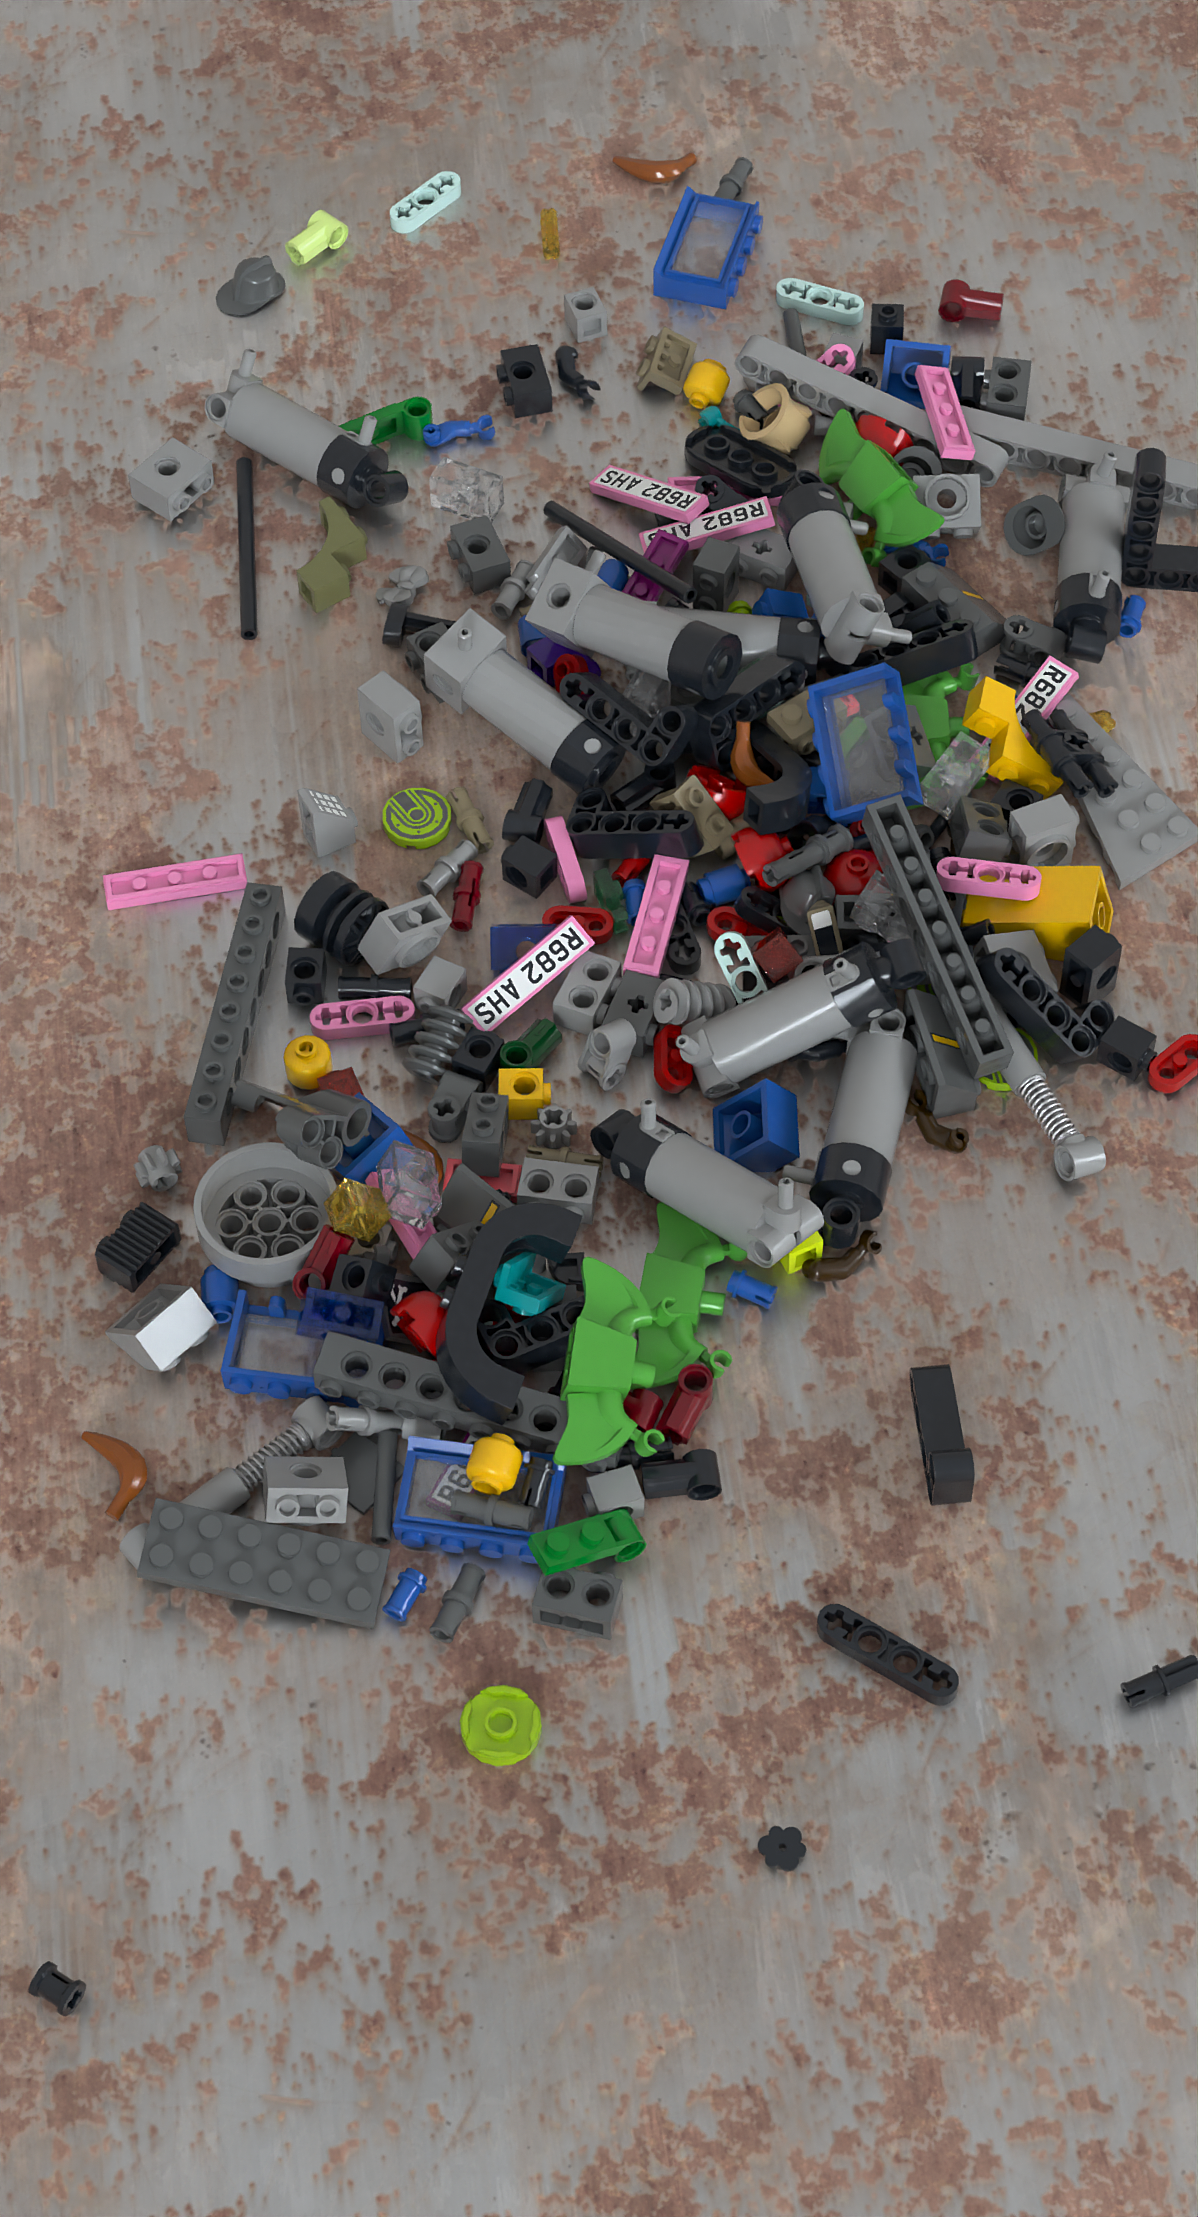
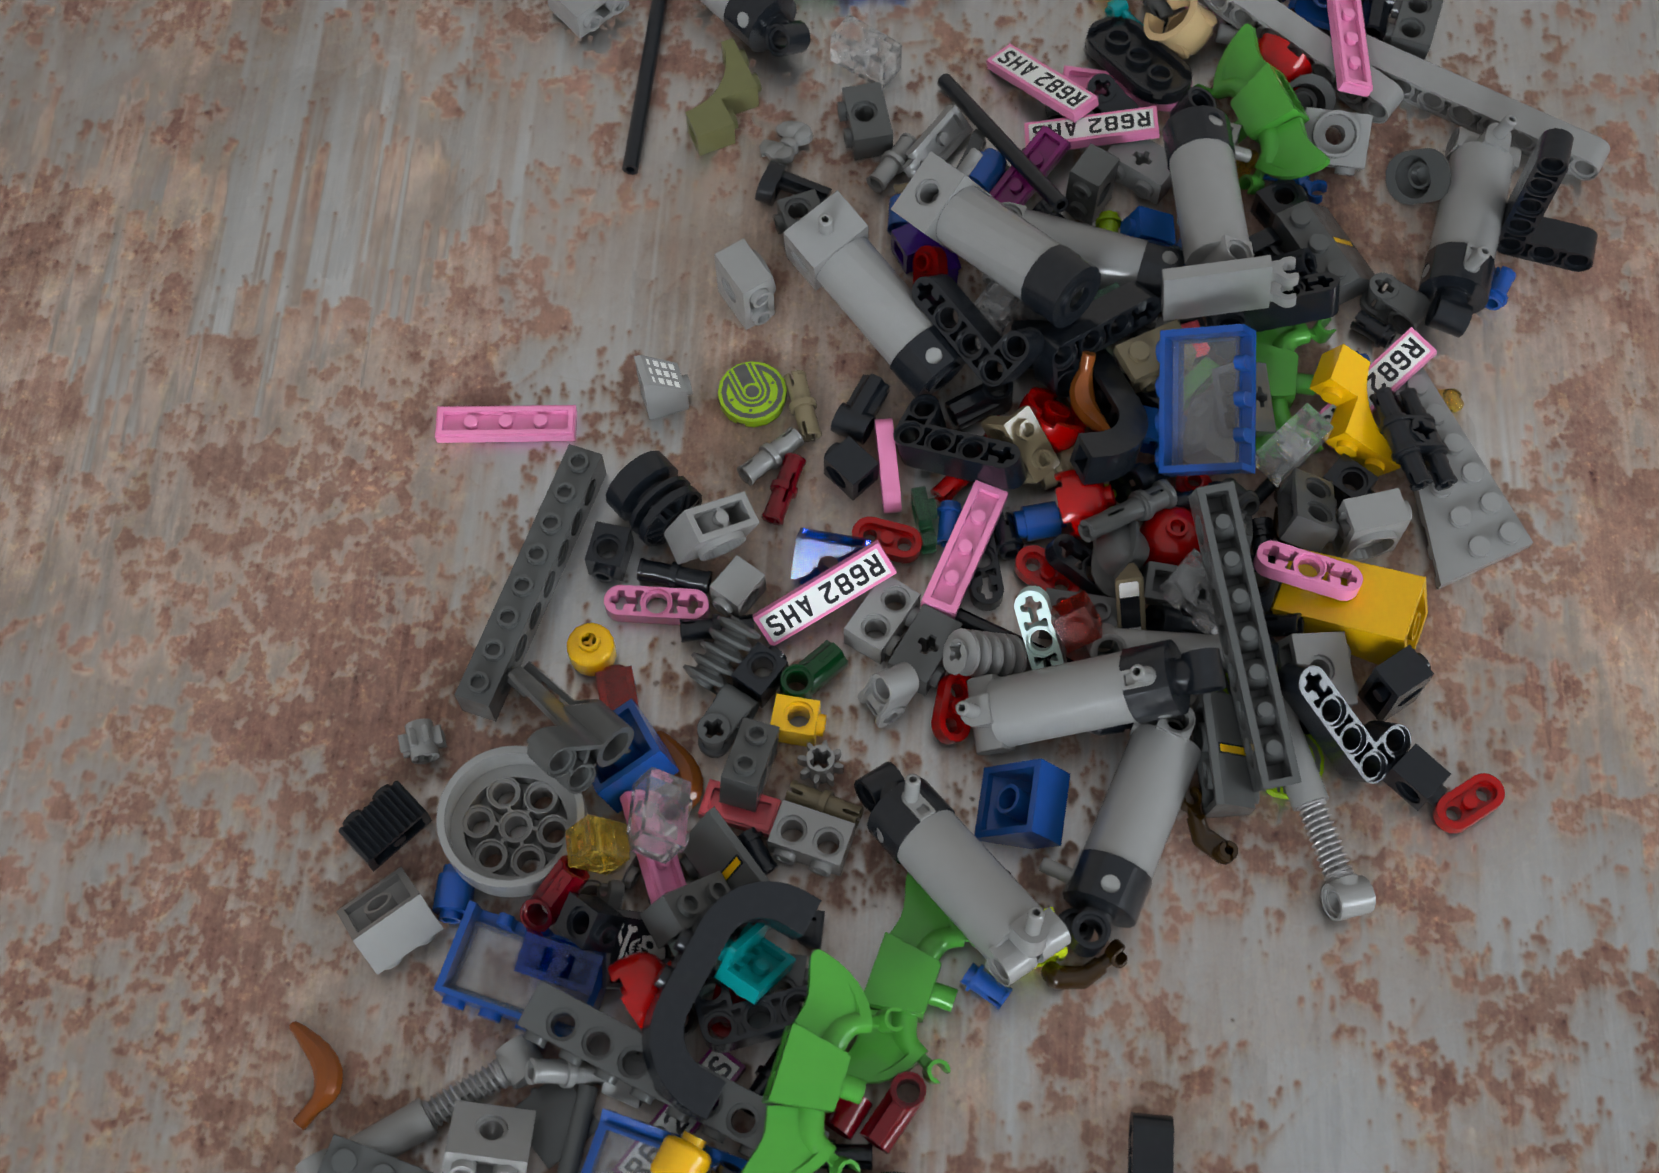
camera: 10 degrees right, 10 degrees up
none -> light grey tile [1161,255,1299,322]

